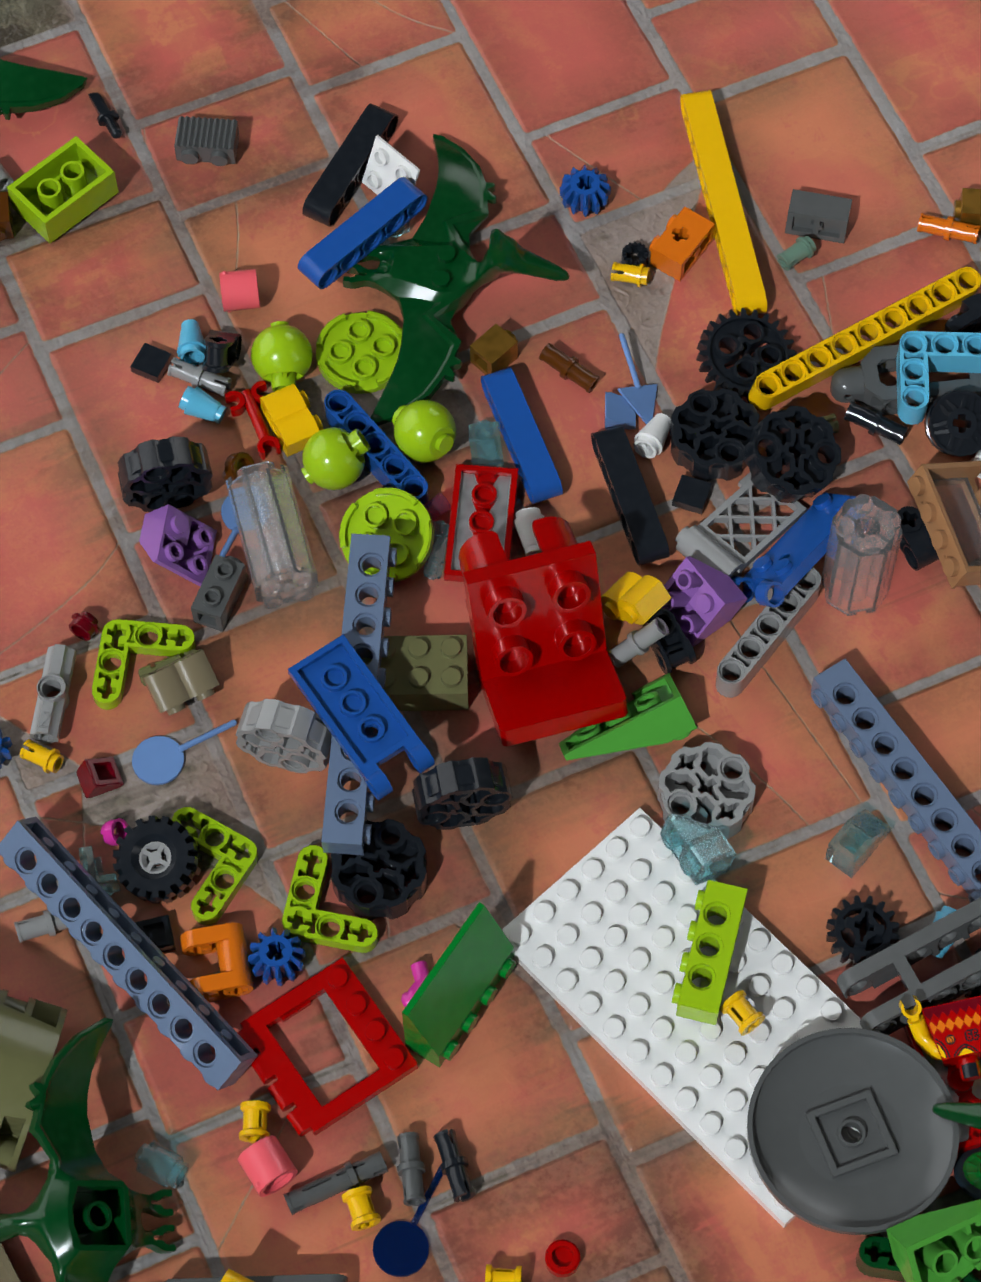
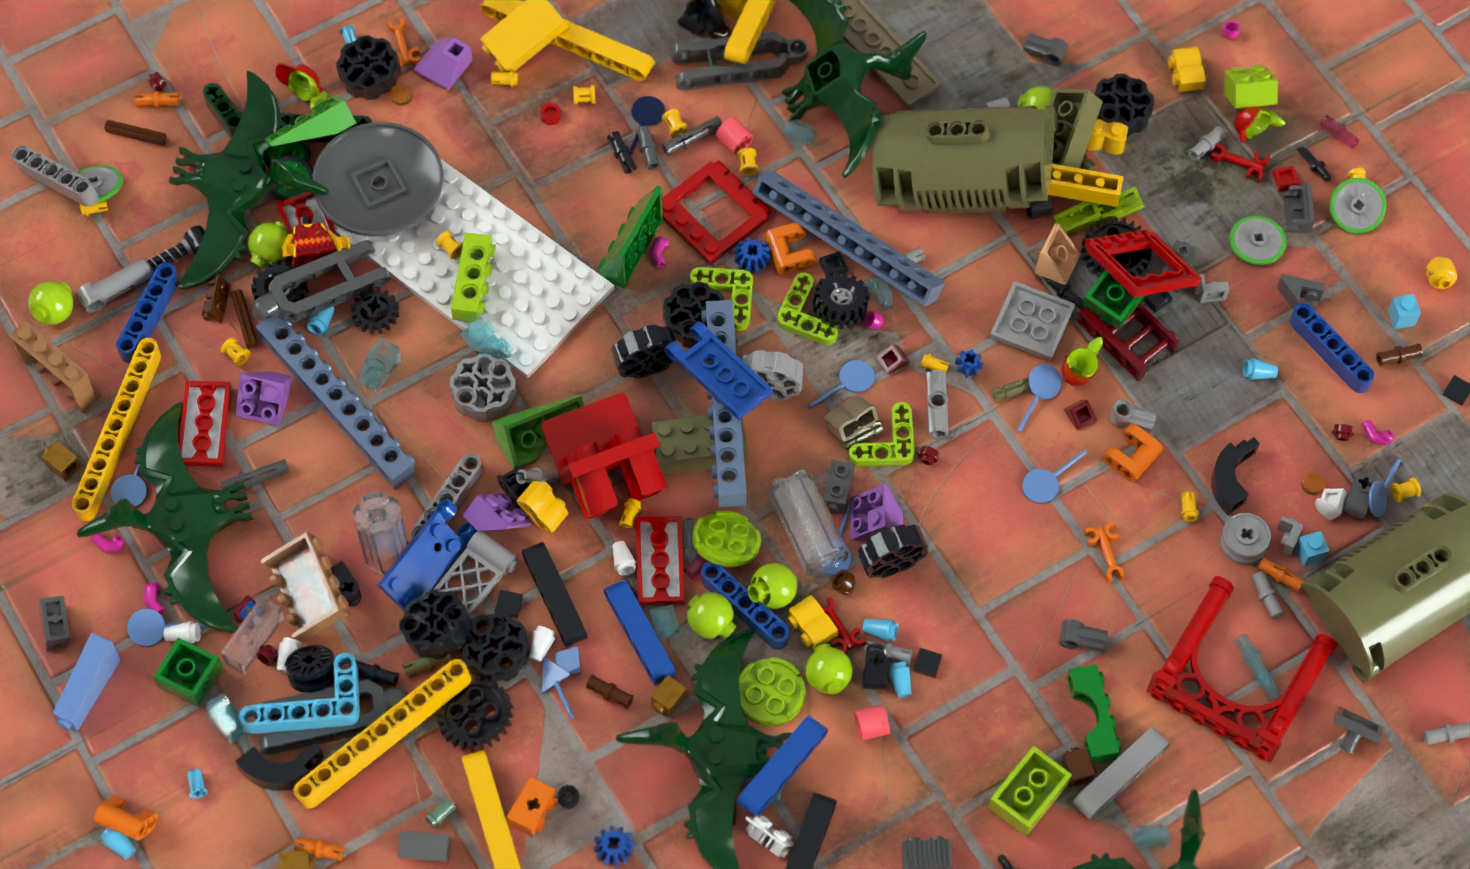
camera: 170 degrees right, 0 degrees up
yellow pin [611,262,650,288] -> none

